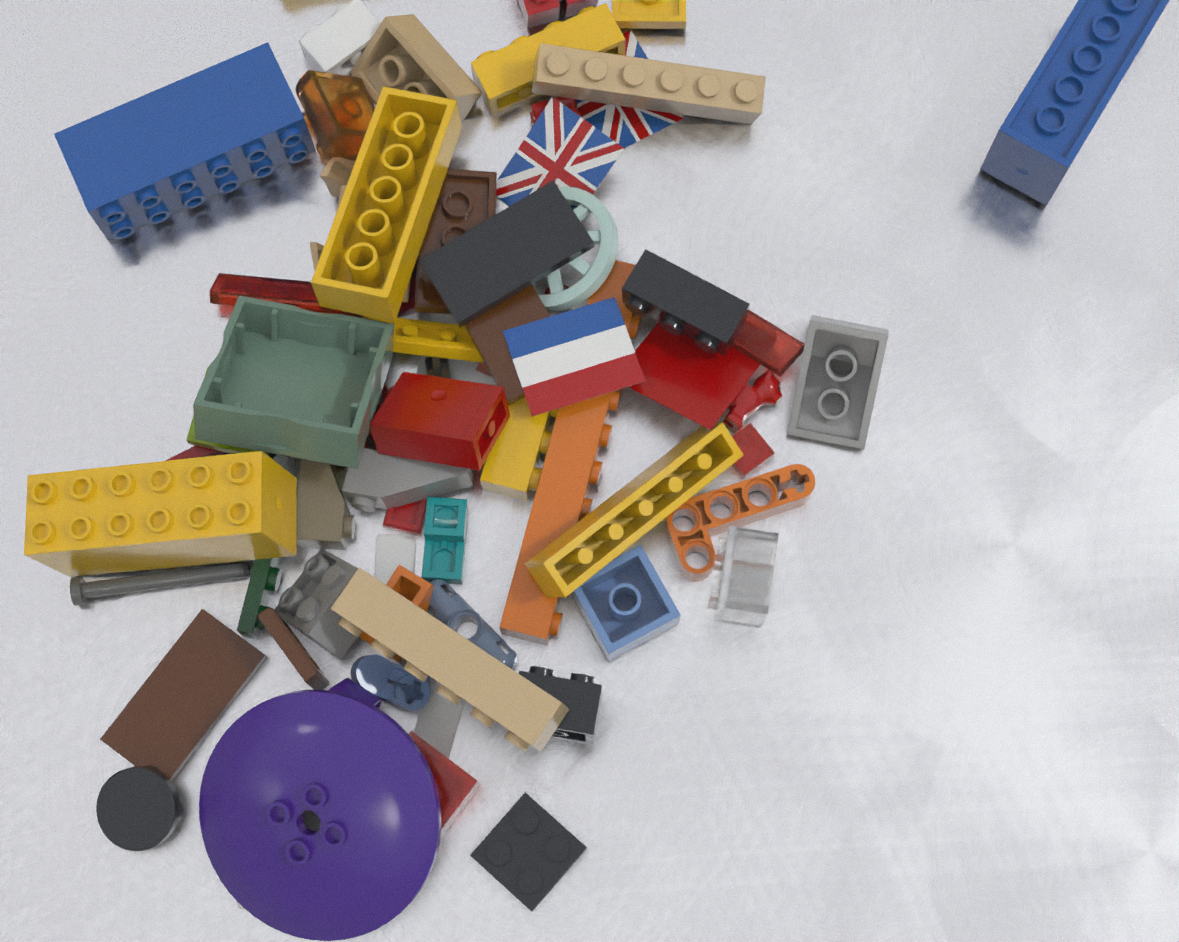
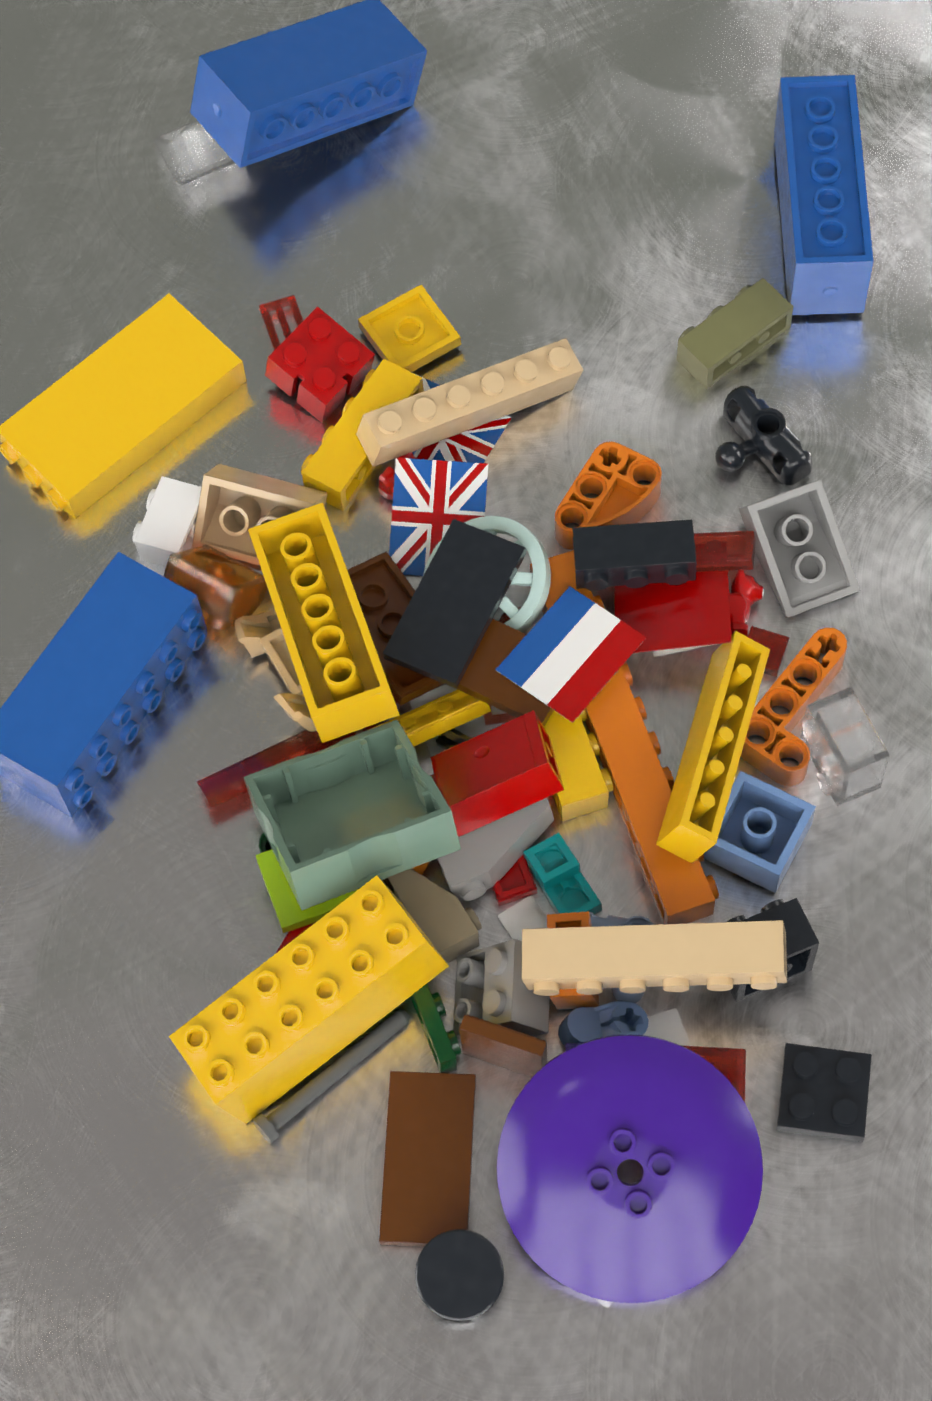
camera: 30 degrees left, 10 degrees down
none -> orange beam [555,441,662,550]
none -> olive brick [677,278,794,390]
none -> black piece [715,385,813,486]

